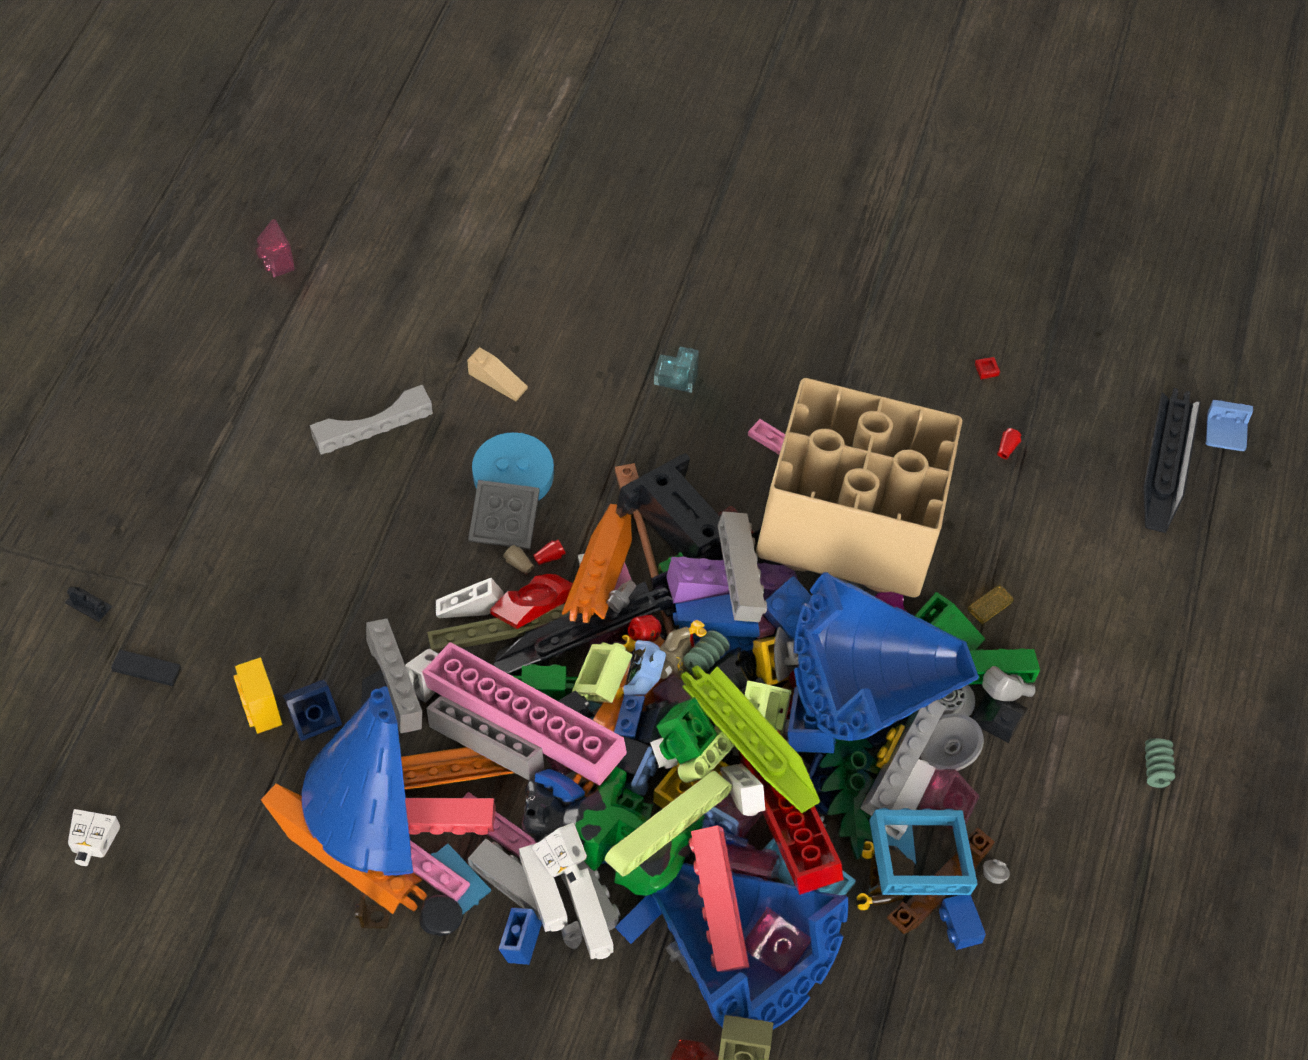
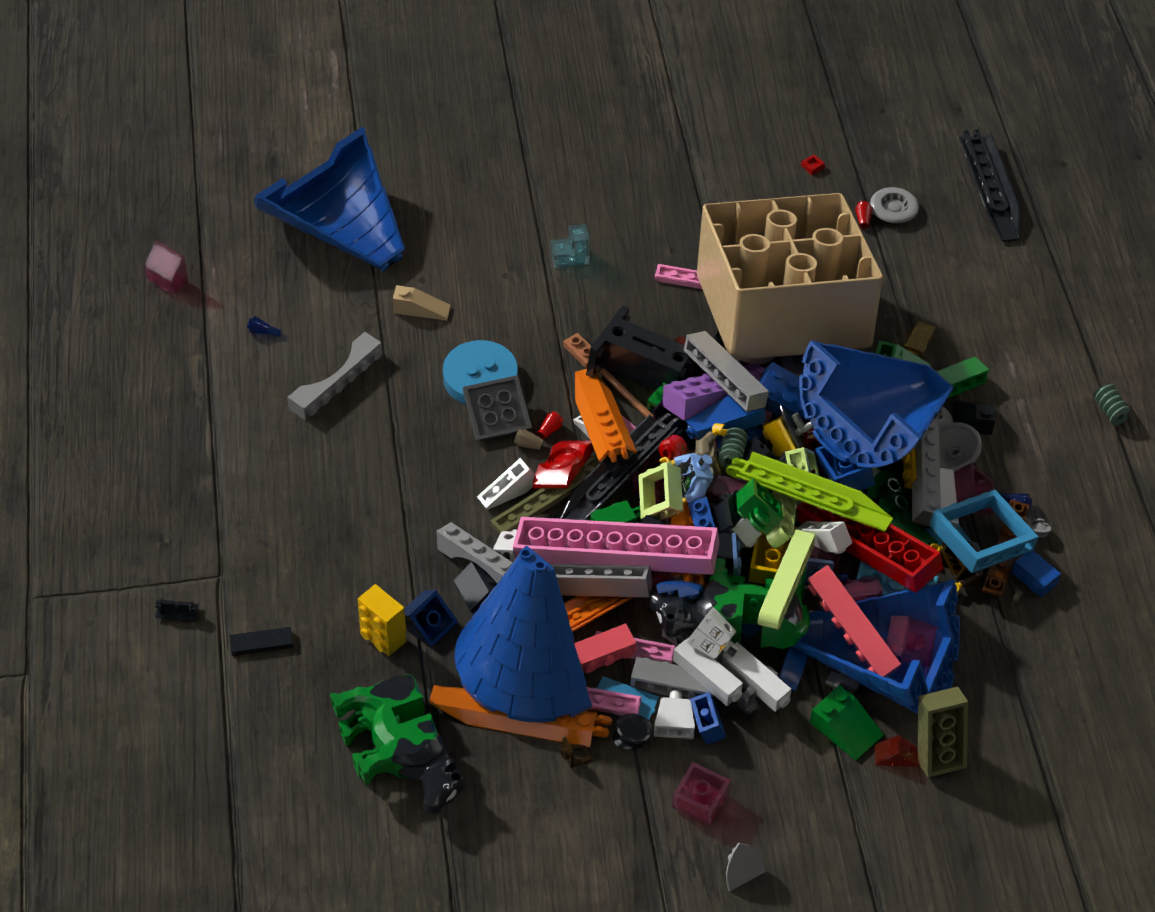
camera: 25 degrees left, 5 degrees down
white torso [68,809,120,866] -> none
flat silver piece [606,580,636,613] -> none
light grey piece [982,666,1035,701] -> none
medium blue bracket [1206,400,1253,451] -> none
none -> clear blue cone [247,316,282,337]
none -> blue cone [254,127,405,272]
none -> animal [330,674,465,817]
none -> white torso [654,690,695,739]
none -> clear pink brick [672,762,731,826]
none -> green slope [810,685,884,761]
none -> light grey wheel [870,187,919,223]
none -> clear blue cone [997,491,1032,509]

